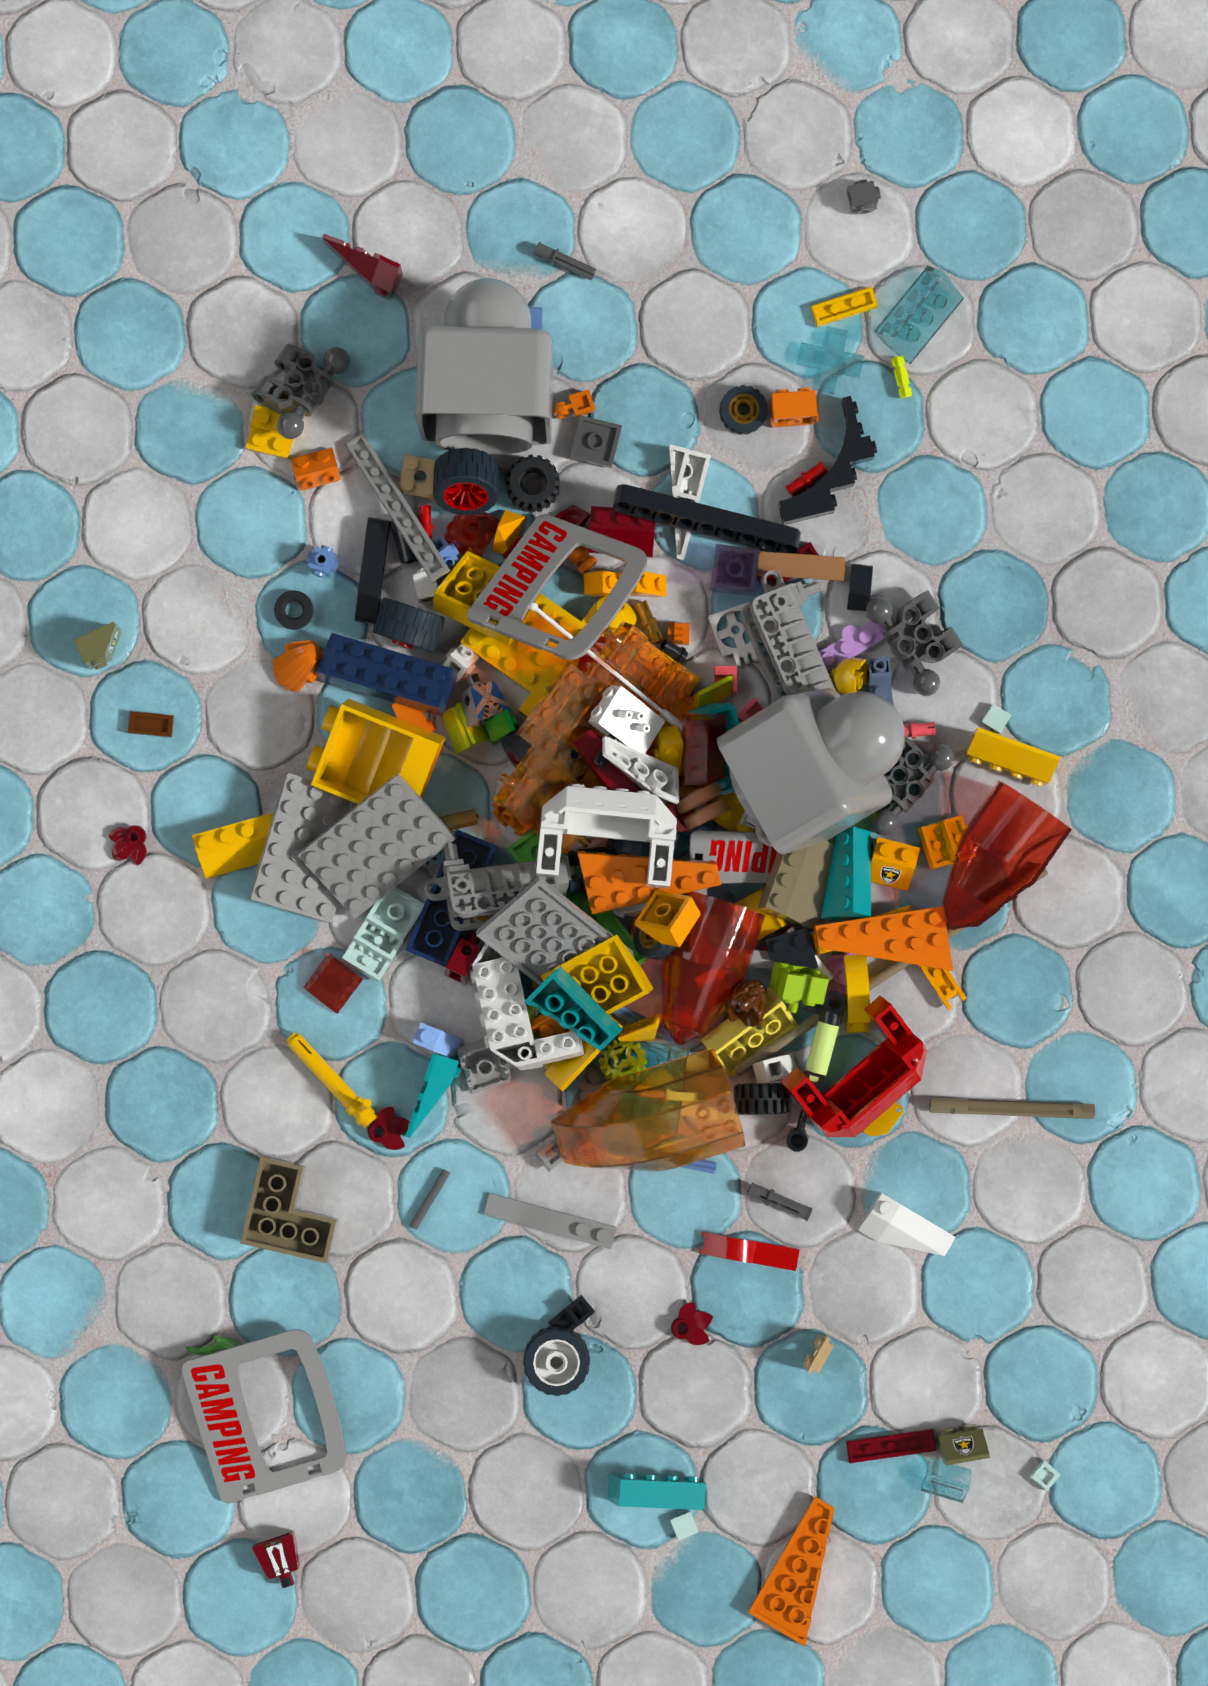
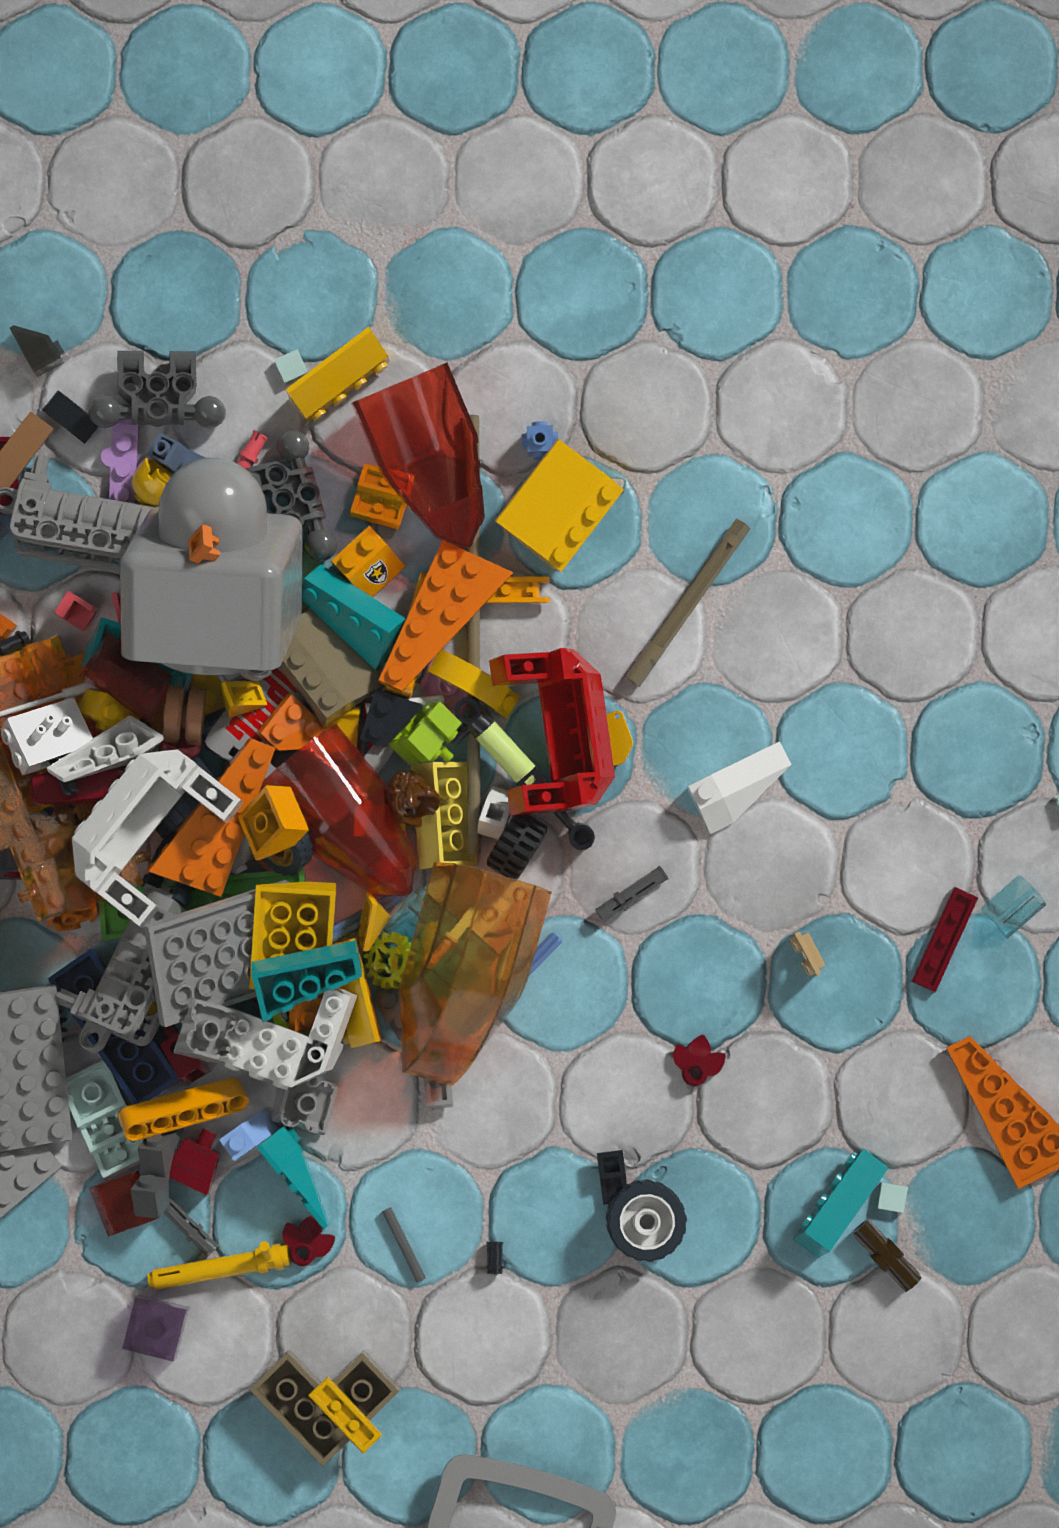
camera: 50 degrees left, 0 degrees up
clear orange piece [439,809,479,831] -> none
light grey slope [484,1193,617,1249] -> none
neon yellow slope [690,675,733,708] -> none
red piece [699,1231,800,1271] -> none
white piece [708,602,763,668] -> none
olive slope [937,1424,990,1466] -> none
none -> clear smoke slope [9,325,65,377]
none -> light orange beam [118,1077,249,1141]
none -> clear purple brick [122,1294,190,1362]
none -> dark grey arch [131,1128,184,1219]
none -> dark grey pin [164,1196,219,1257]
none -> dark red torso [169,1128,221,1195]
none -> light grey slope [173,998,236,1063]
none -> orange tile [188,524,220,564]
none -> yellow slope [220,681,267,718]
none -> orange plate [256,694,327,751]
none -> yellow tile [308,1376,383,1454]
none -> black pin [484,1242,505,1274]
none -> yellow slope [495,439,624,572]
none -> medium blue brick [522,421,558,460]
none -> dark brown piece [852,1218,922,1292]

